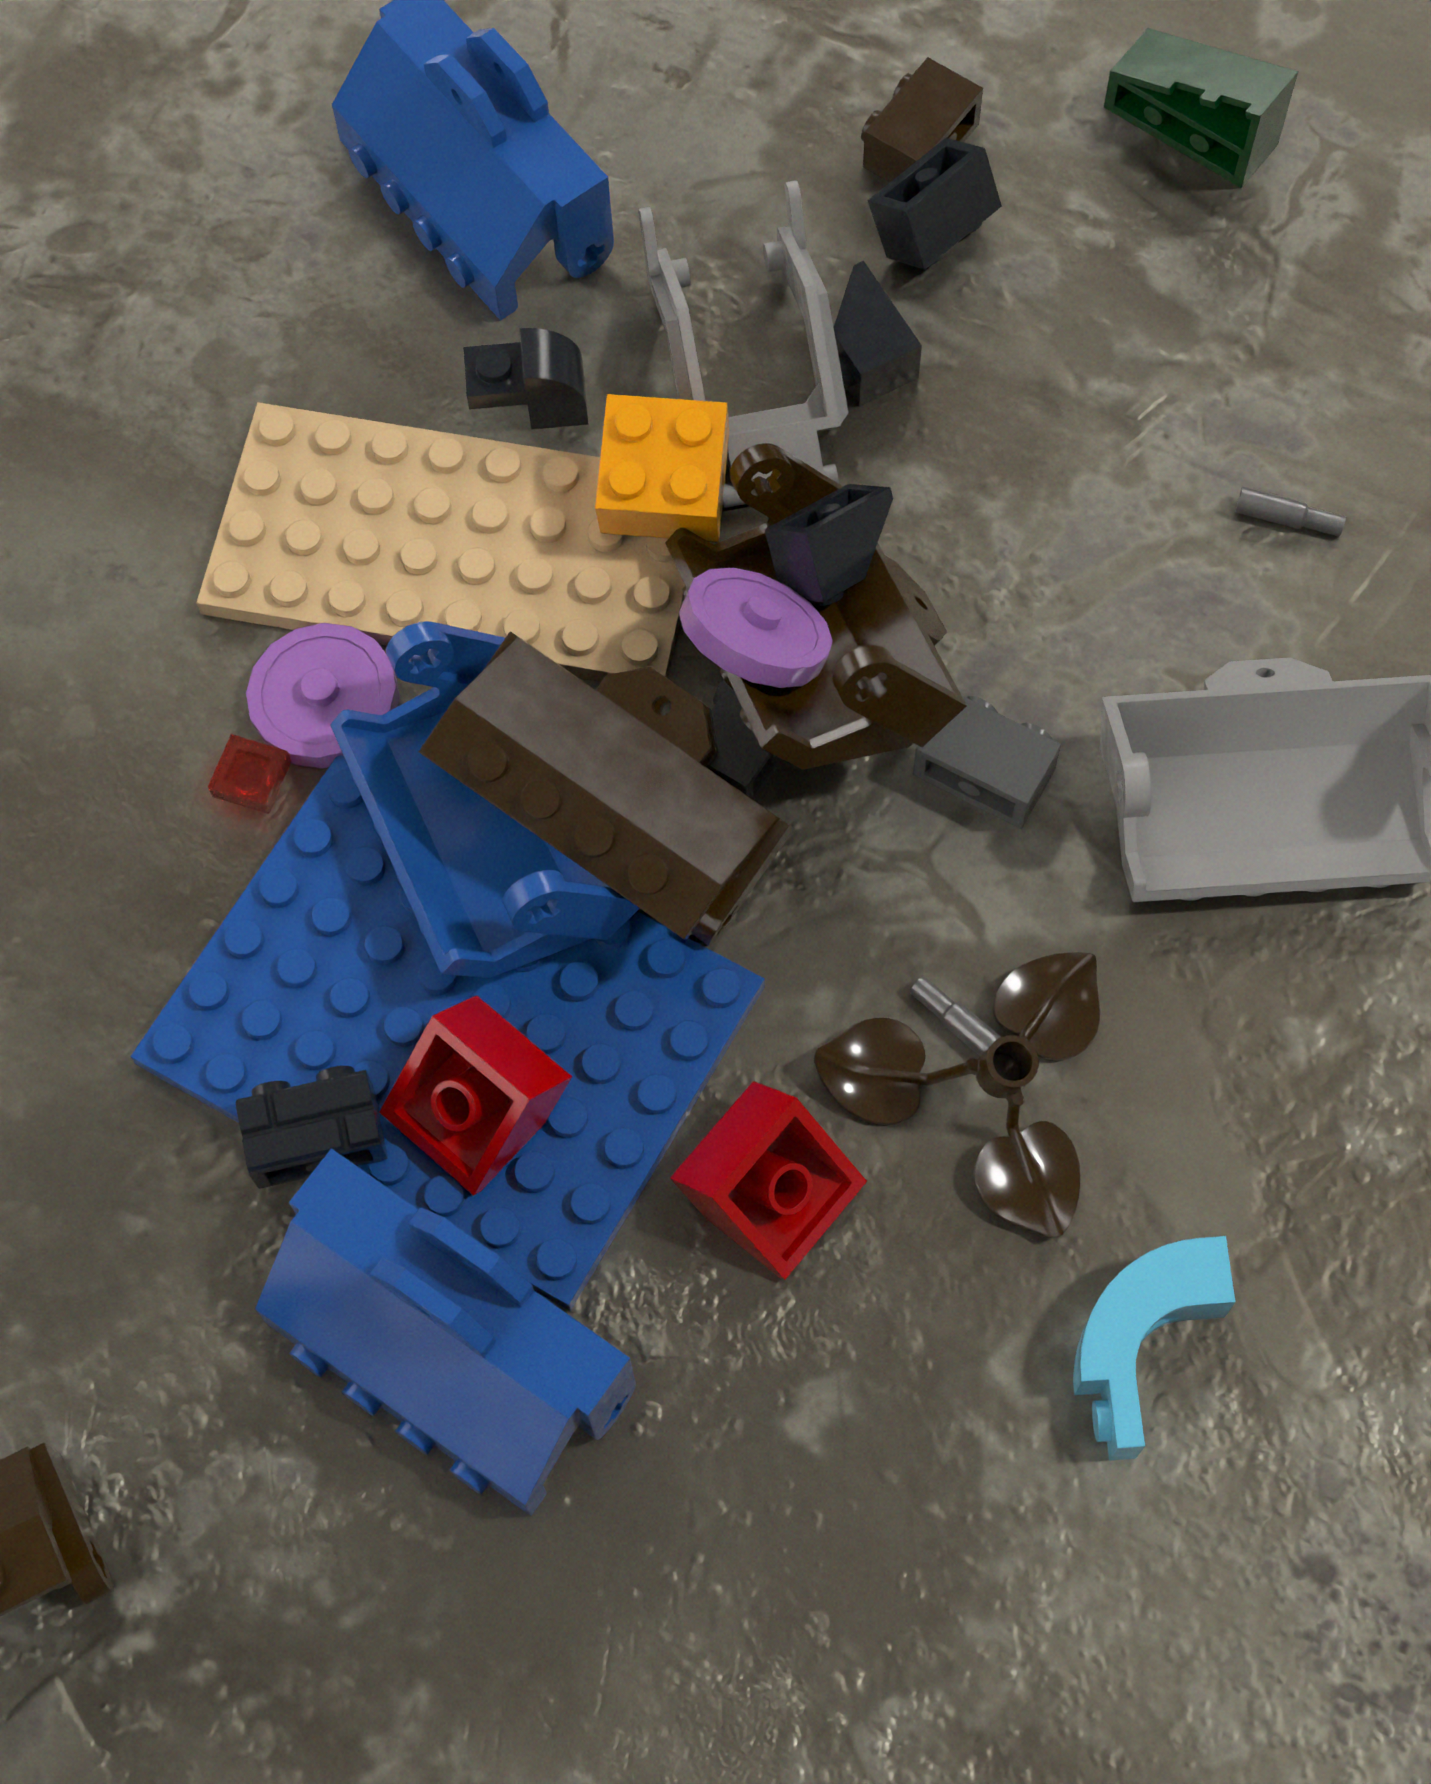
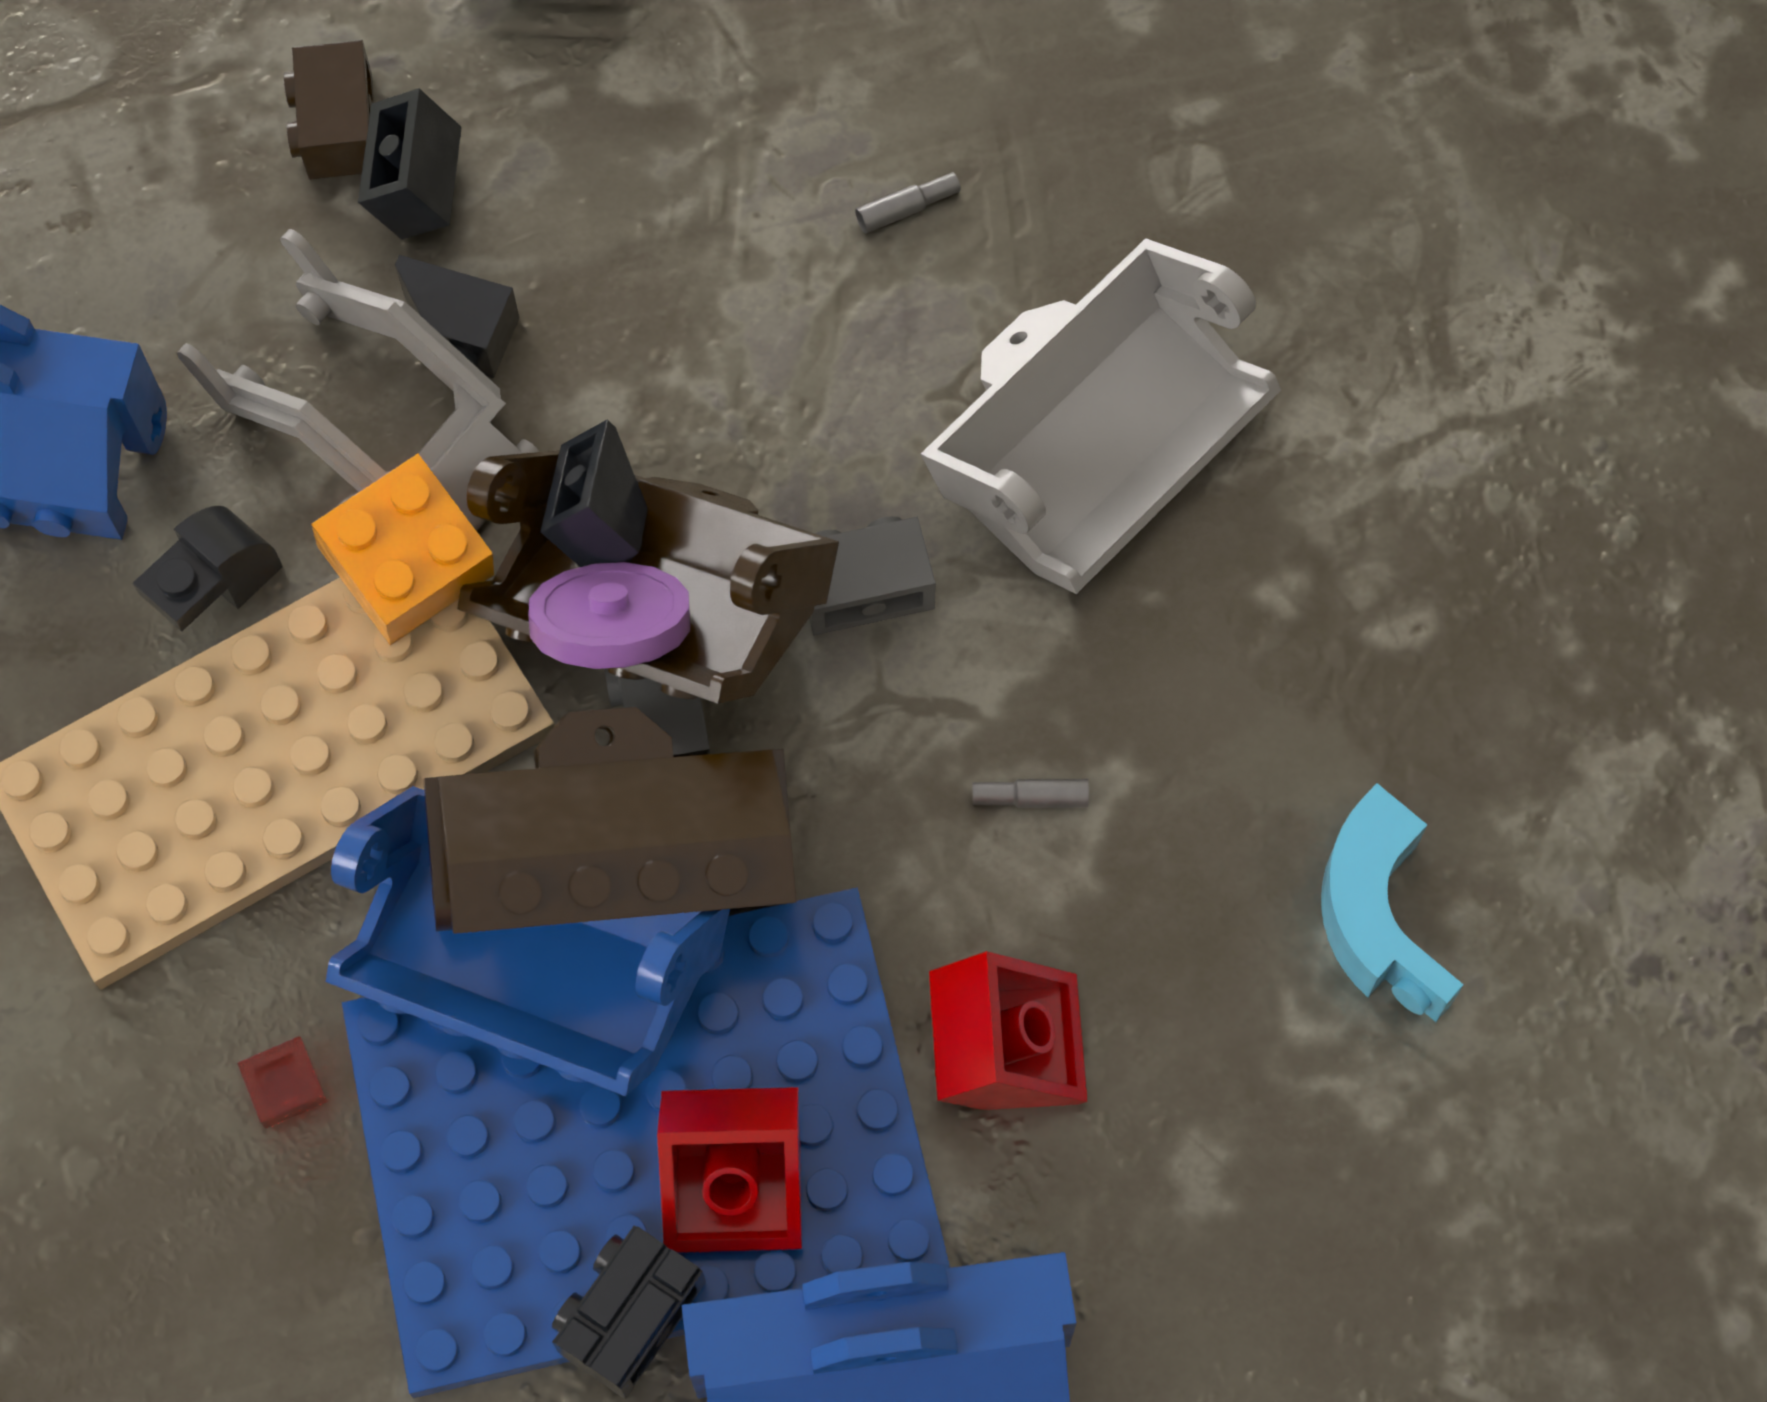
camera: 45 degrees left, 0 degrees up
medium lavender wheel [246,623,400,768] -> none
dark brown plant [814,952,1101,1238] -> none

